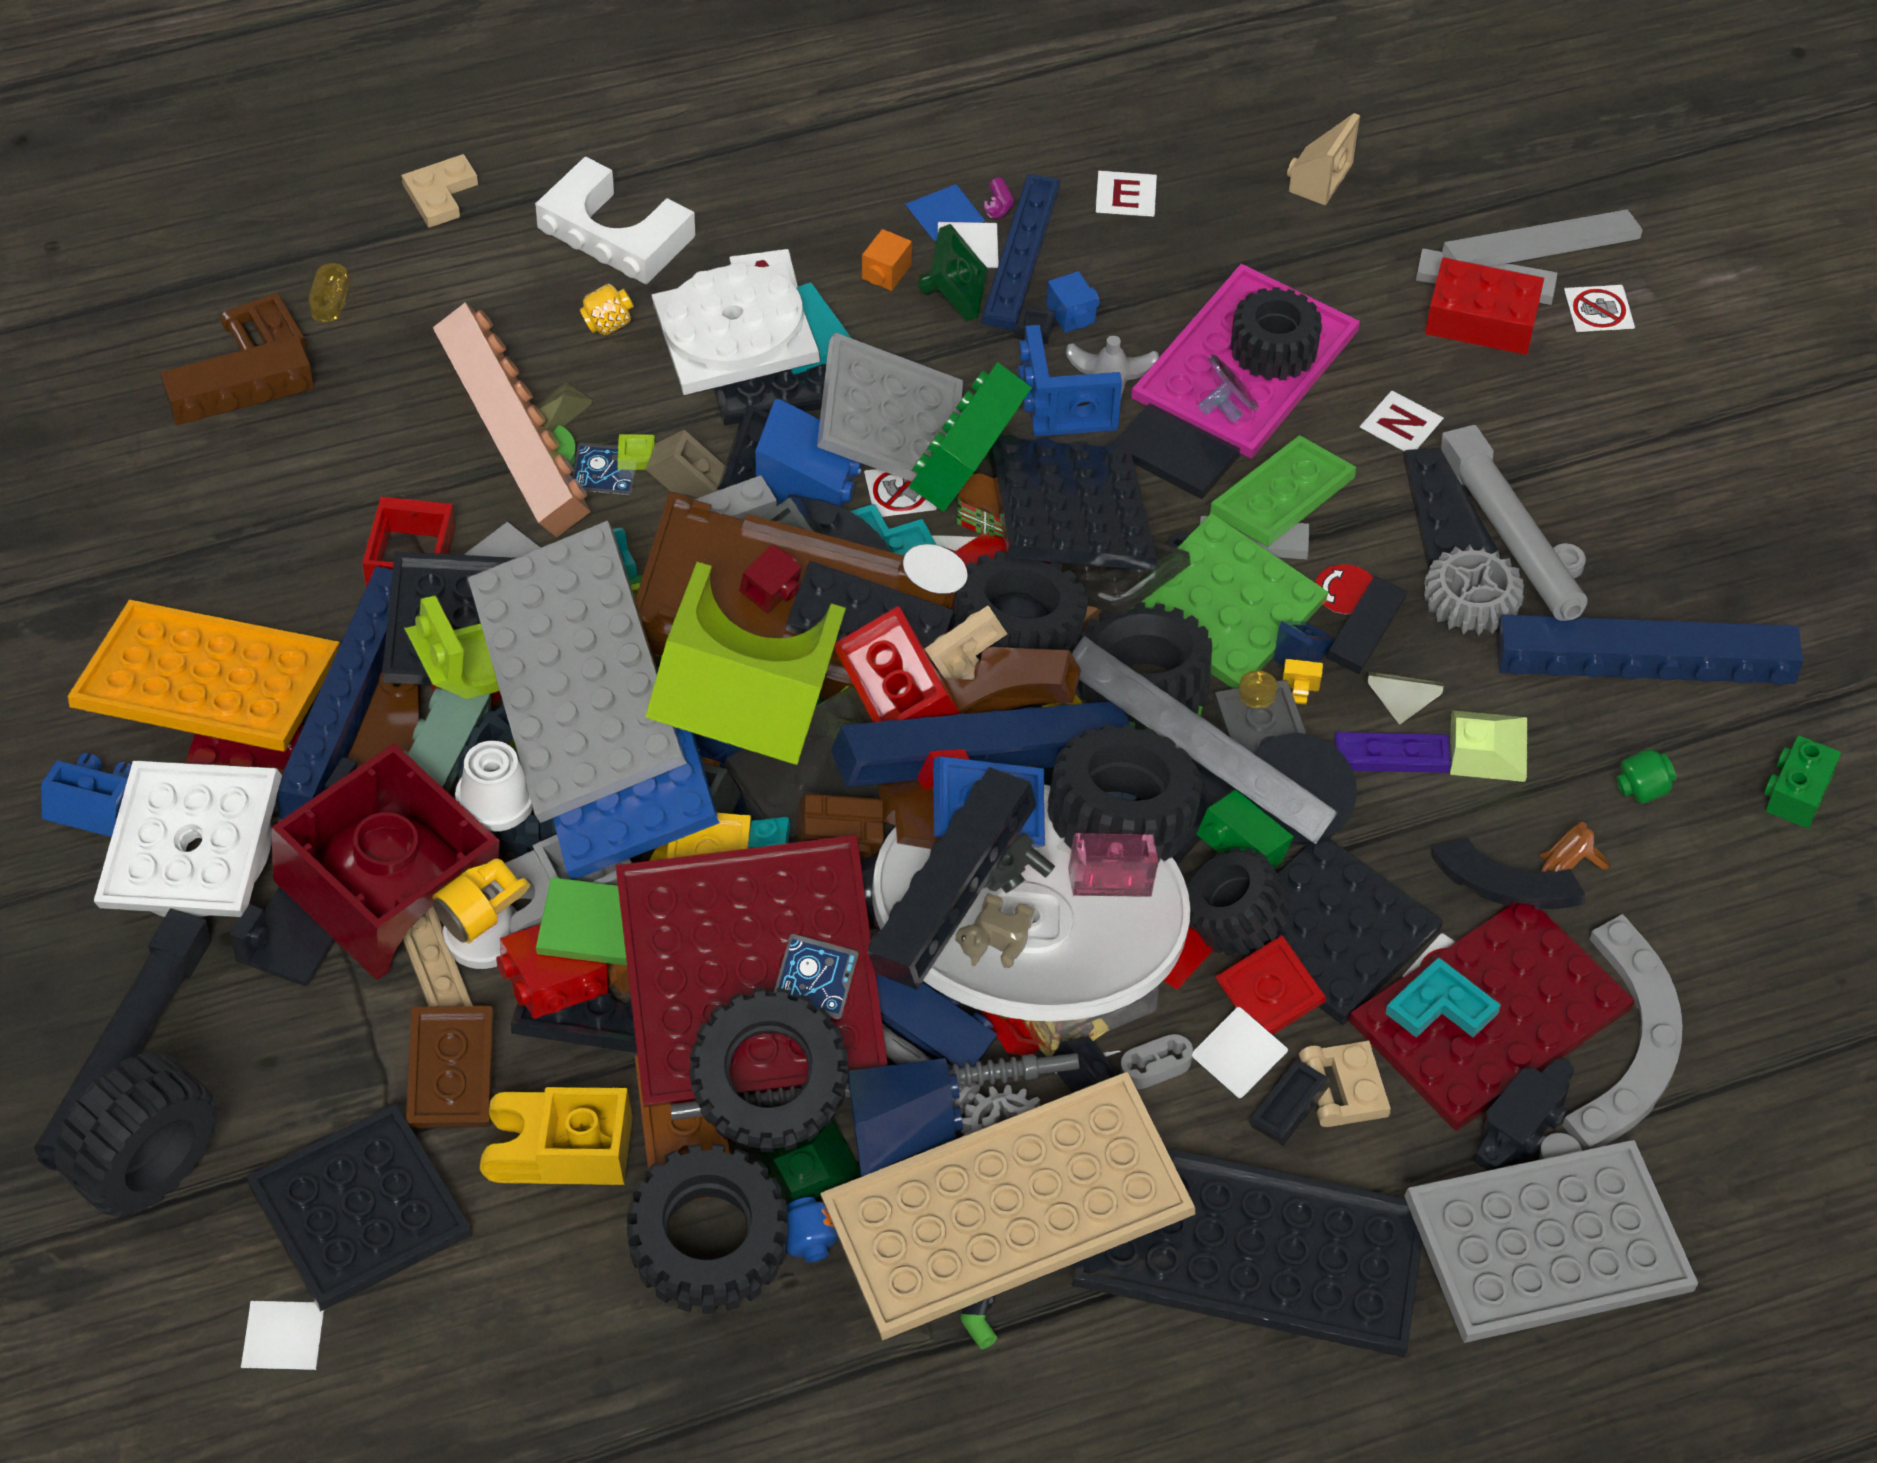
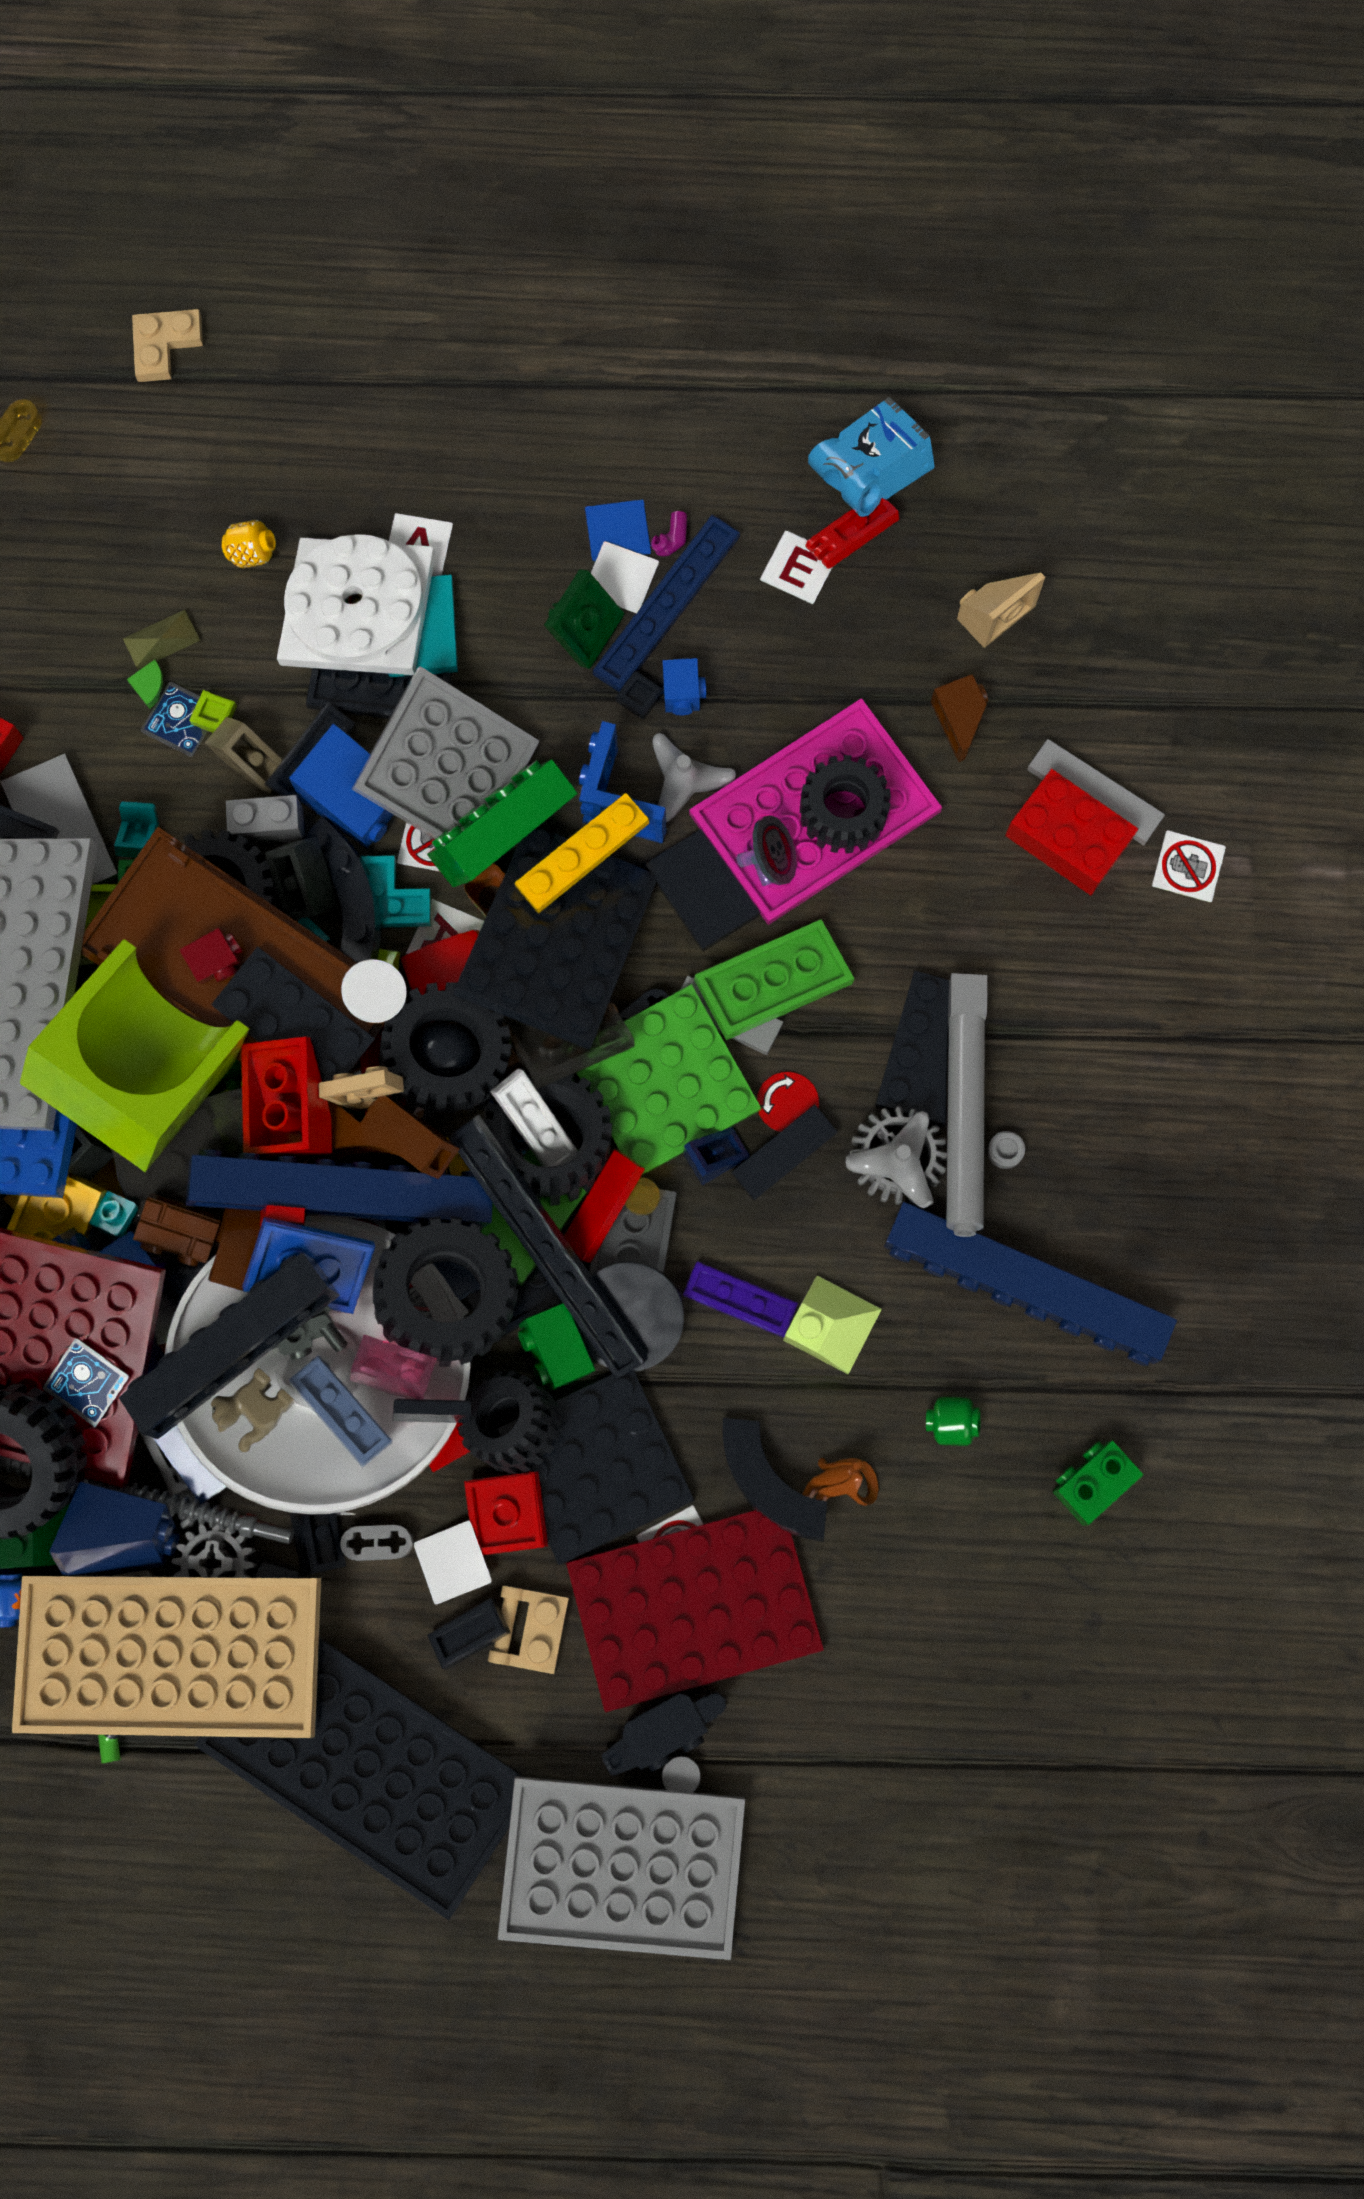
camera: 25 degrees right, 25 degrees up
brick [433,302,591,538] -> none
white arch [535,156,695,285] -> none
orange brick [862,229,912,291] -> none
yellow tile [1282,659,1323,705] -> none
white sticker [1360,391,1444,451] -> none
slope [1367,671,1444,725] -> none
teal plate [1385,957,1501,1037] -> none
light grey tile [1442,209,1643,266] -> none
light grey plate [1563,914,1683,1150] -> none
none -> sand blue tile [289,1355,392,1468]
none -> black tile [392,1399,471,1423]
none -> white tile [490,1069,578,1167]
none -> yellow plate [515,793,649,913]
none -> red tile [564,1149,645,1263]
none -> red hinge [805,498,900,569]
none -> dark azure piece [808,397,935,517]
none -> light grey piece [846,1111,934,1208]
none -> reddish brown slope [931,674,988,762]

